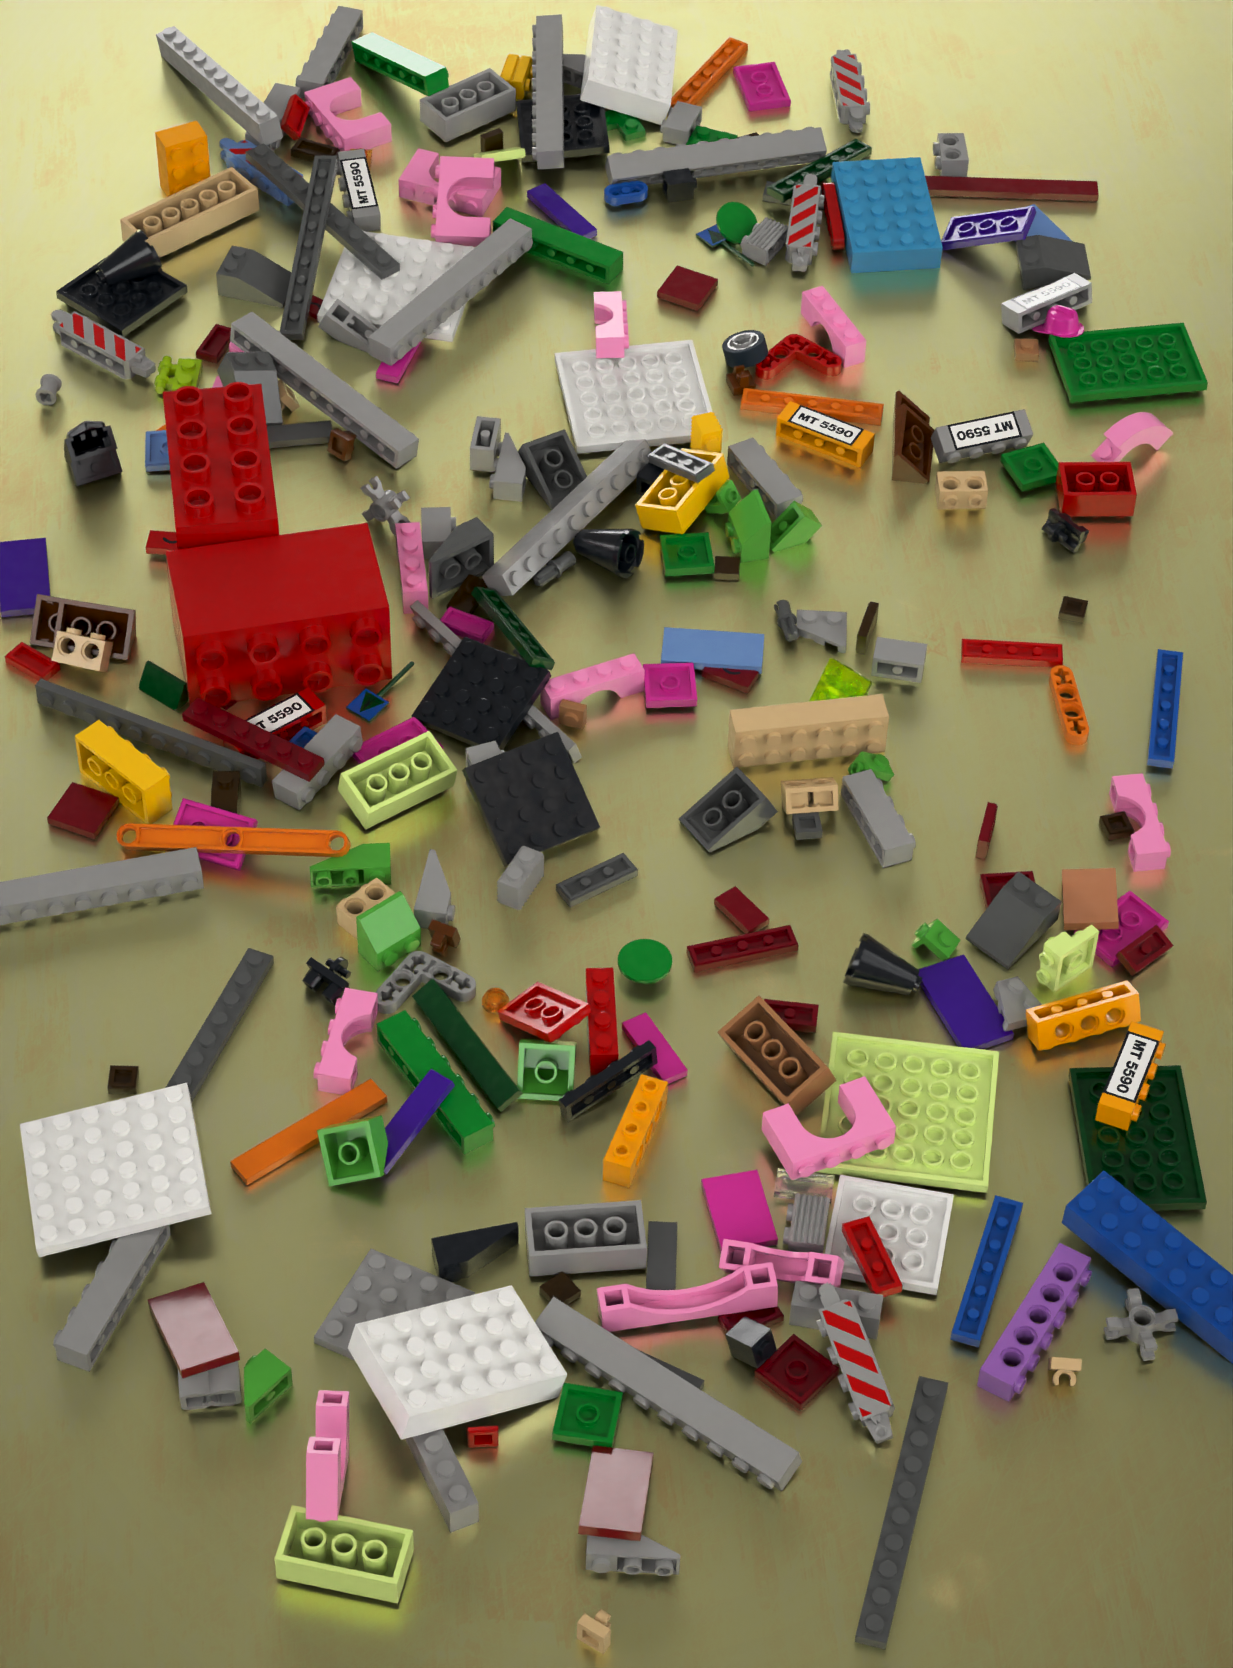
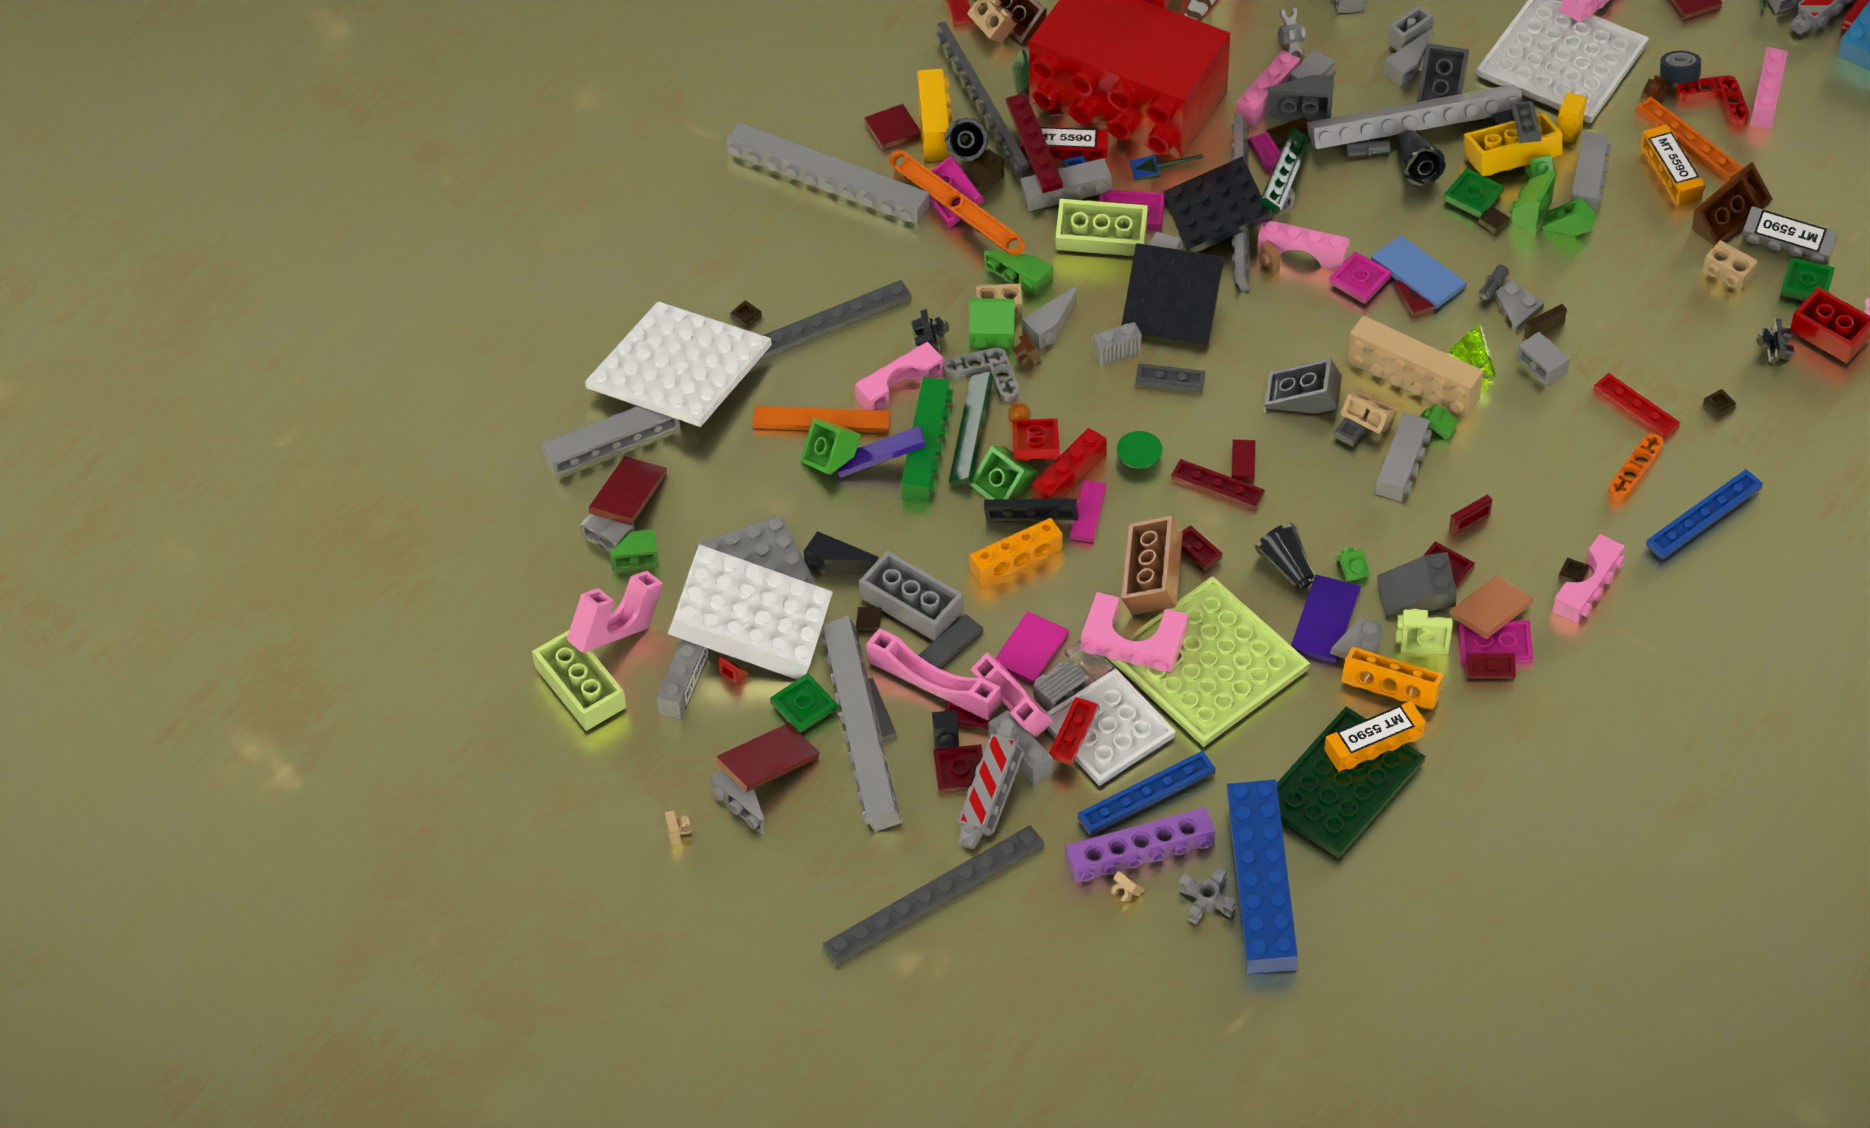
camera: 45 degrees right, 5 degrees up
none -> black cone [945,118,988,161]

